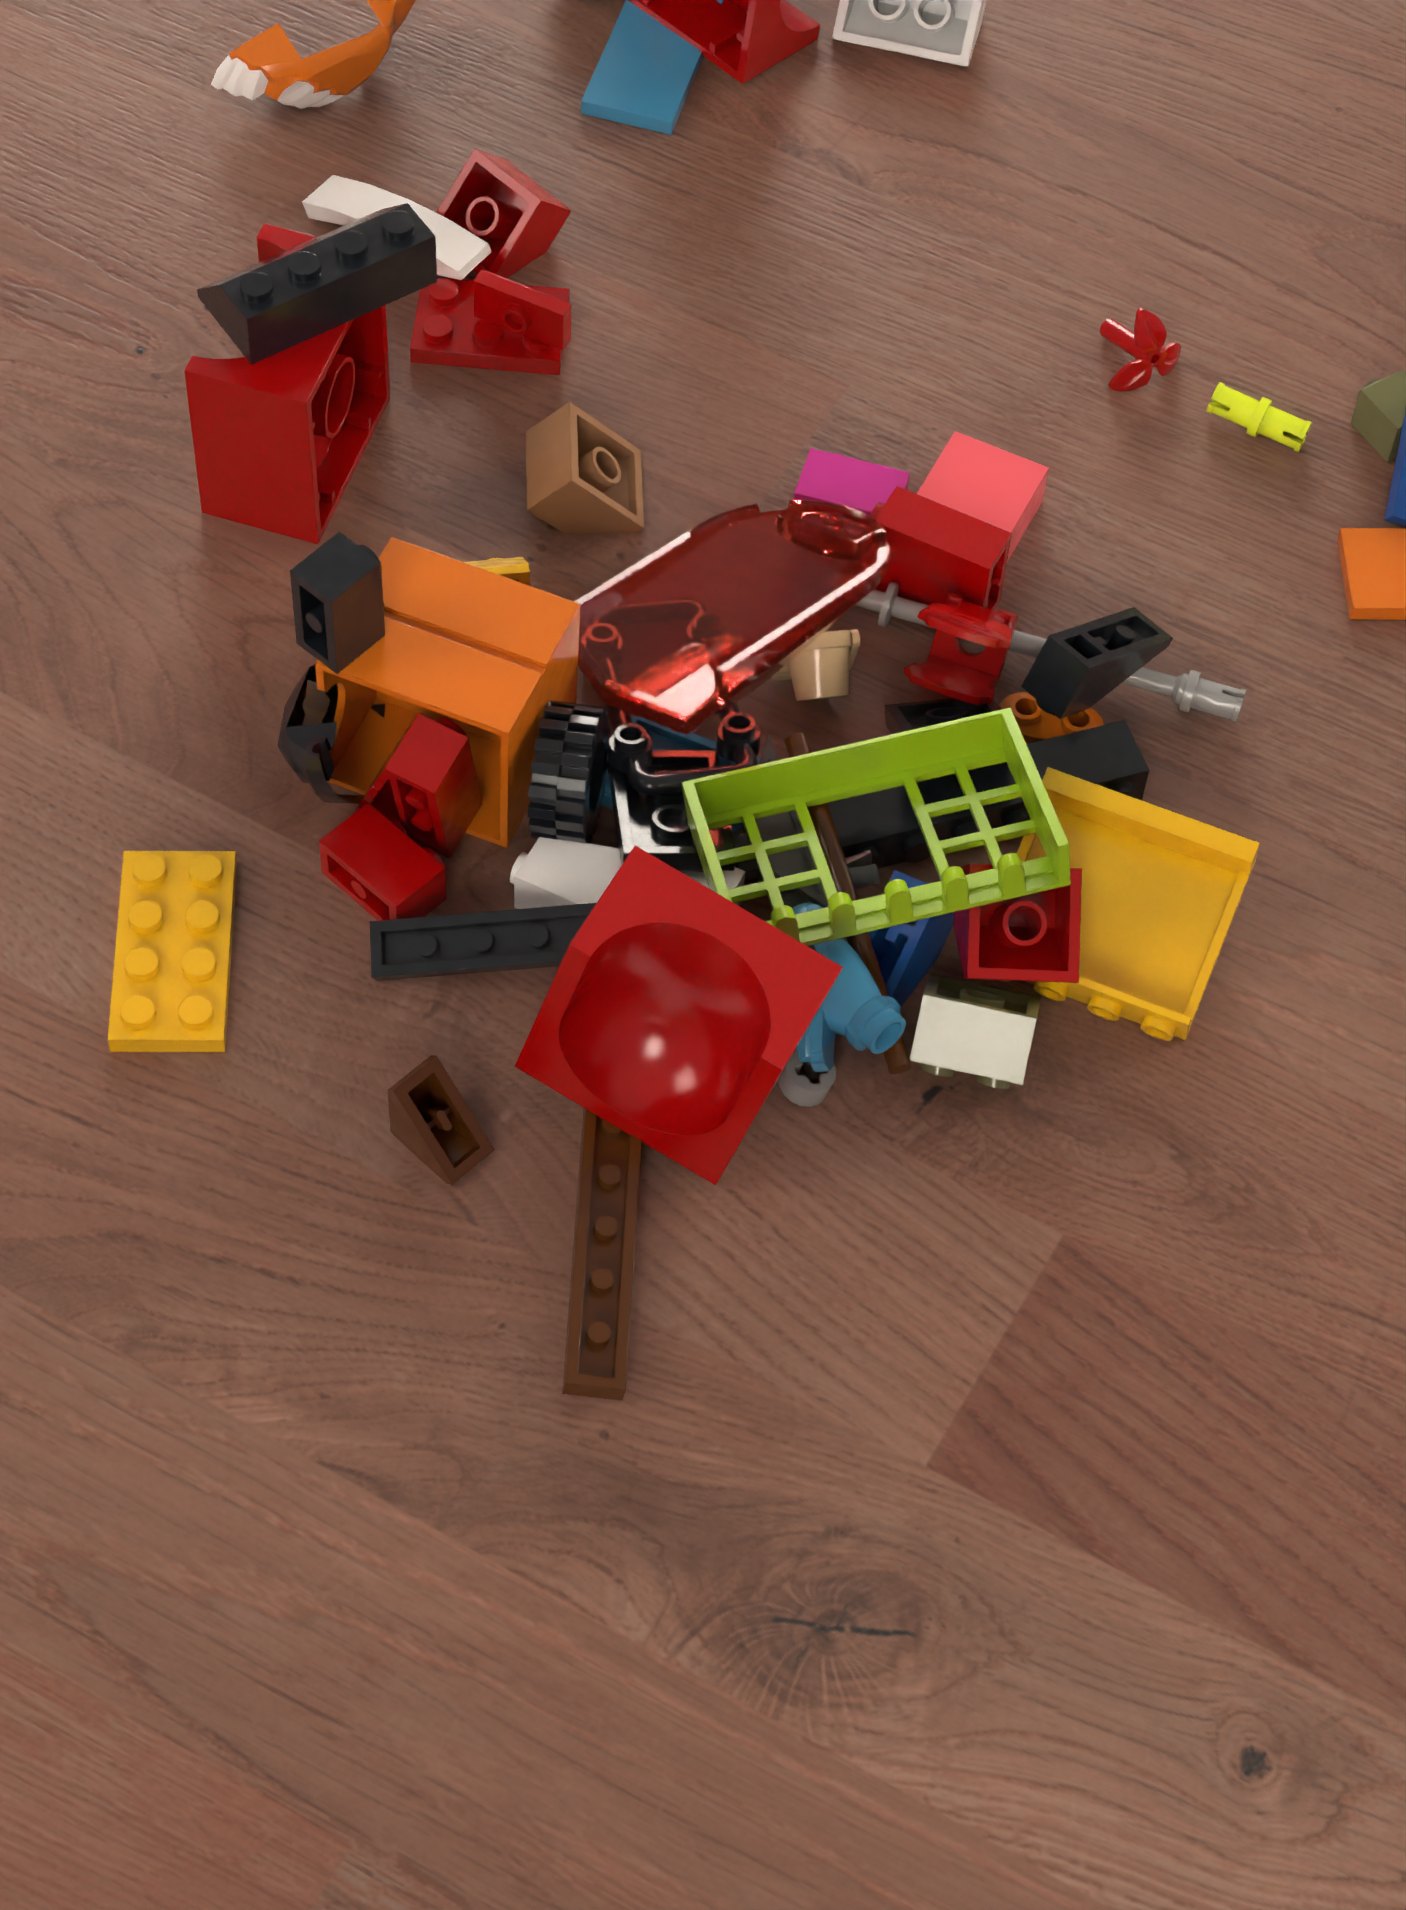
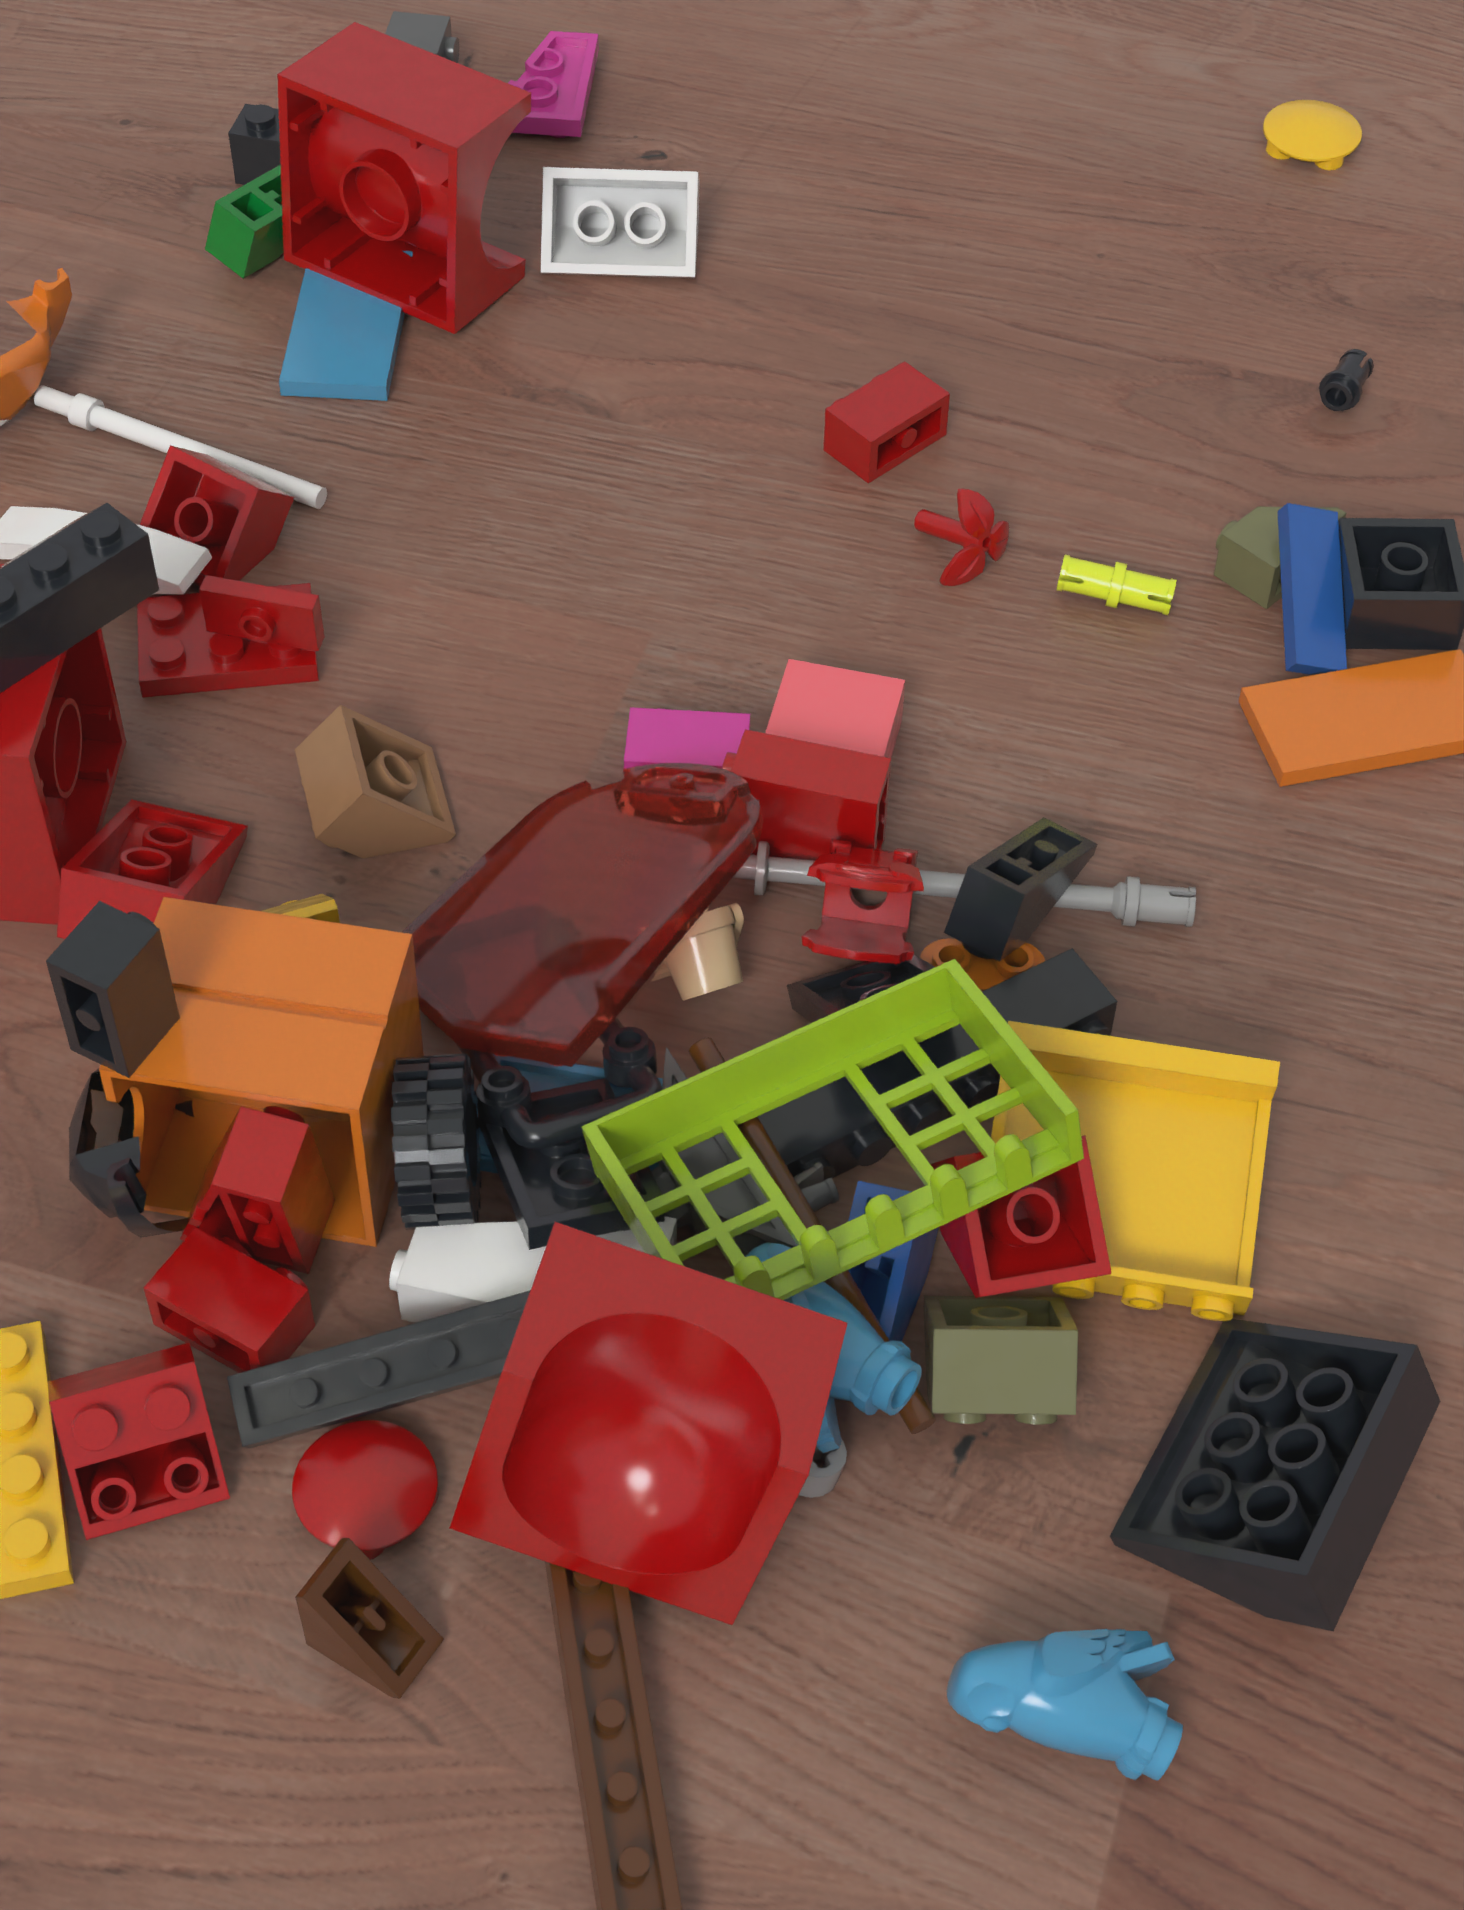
camera: 10 degrees left, 5 degrees down
none -> white bar [34,385,327,509]
none -> red slope [48,1342,230,1540]
none -> red slope [57,799,248,939]
none -> red dish [292,1420,439,1560]
none -> red brick [823,361,950,484]
none -> dark azure animal [946,1629,1183,1781]
none -> black slope [1110,1319,1441,1631]

